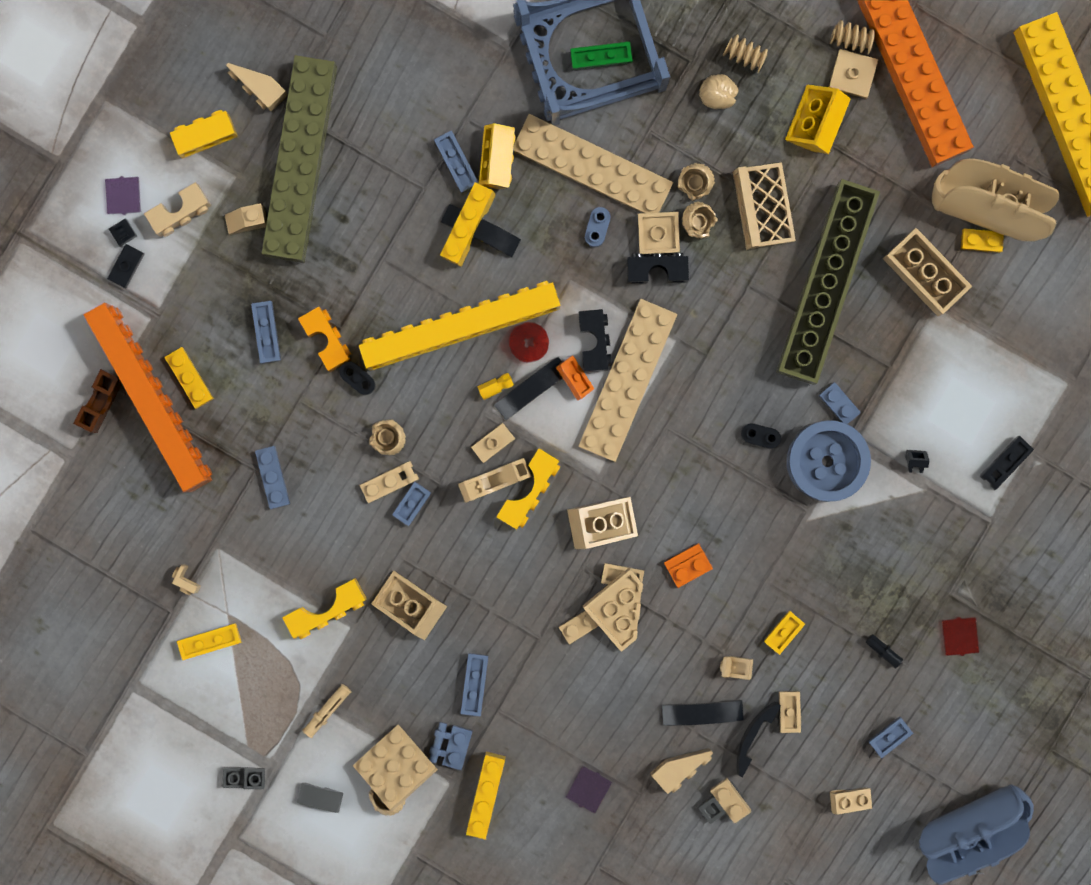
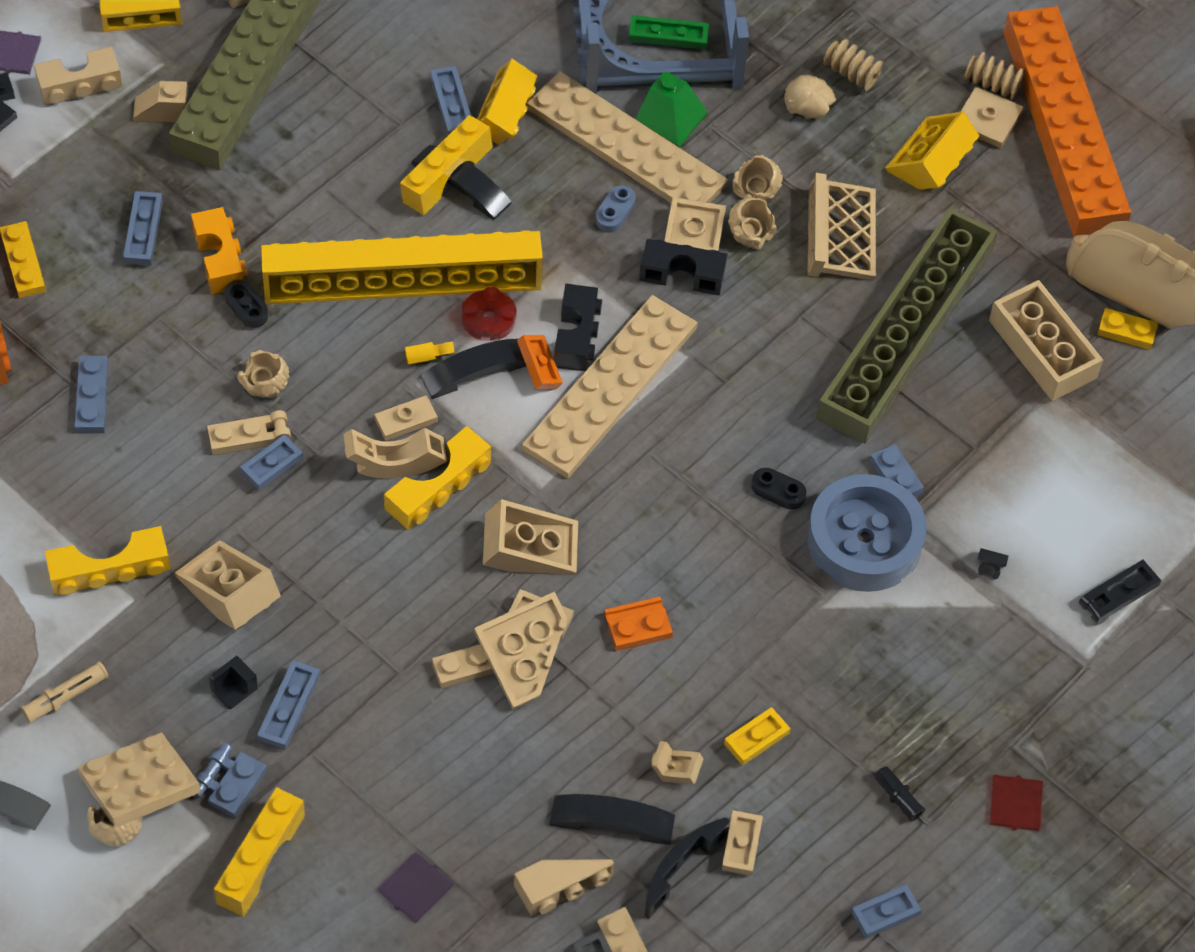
camera: 10 degrees right, 30 degrees down
none -> black panel [209,655,258,709]
none -> green slope [635,71,707,148]

